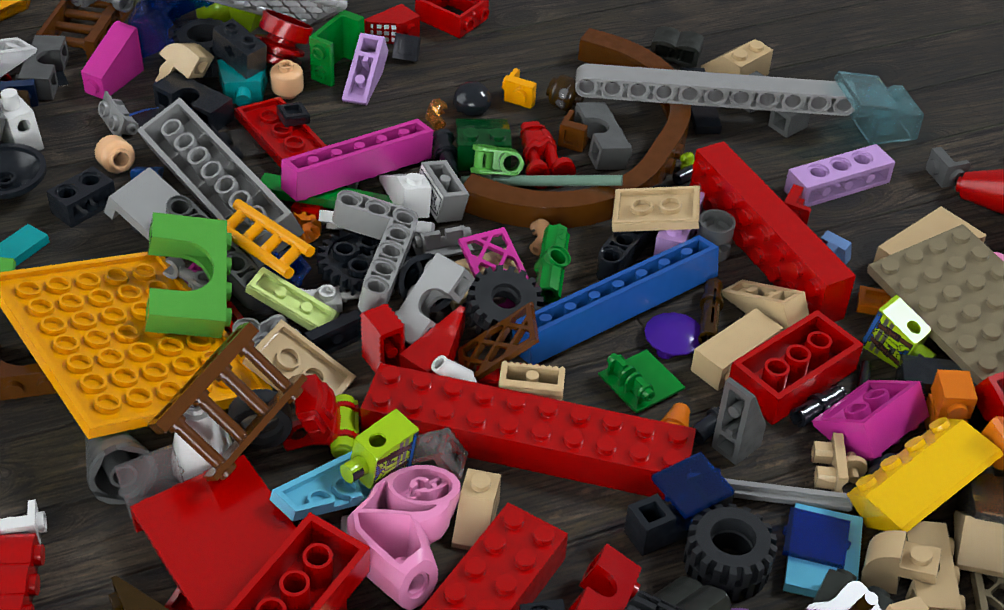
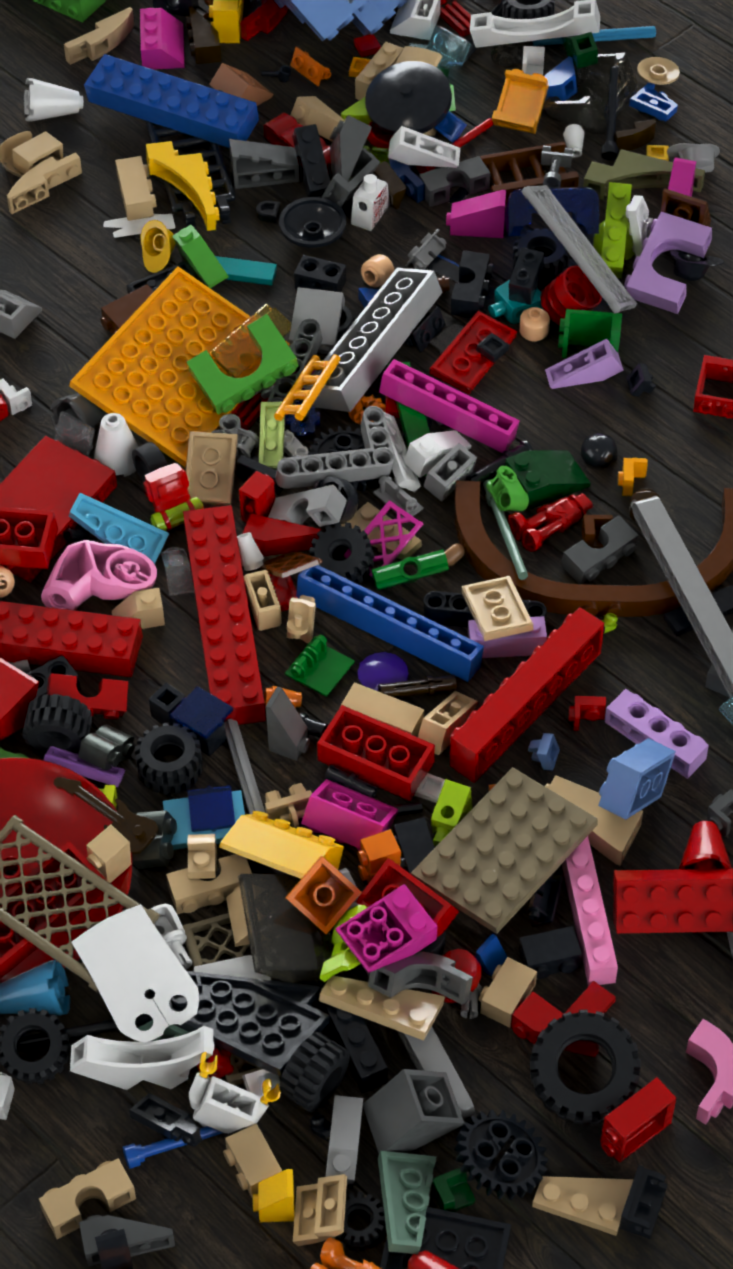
camera: 70 degrees right, 10 degrees up
reddish brown fence [148,322,308,481] -> none
tan brick [155,43,214,82] -> none
lime torso [340,409,419,490] -> none
red slope [364,4,420,44] -> none
clear orange arm [425,98,447,130] -> none
dark grey wheel [696,209,736,263] -> none
none -> clear yellow windscreen [211,304,292,378]
none -> tan hips [286,595,316,643]
none -> medium blue brick [598,738,676,820]

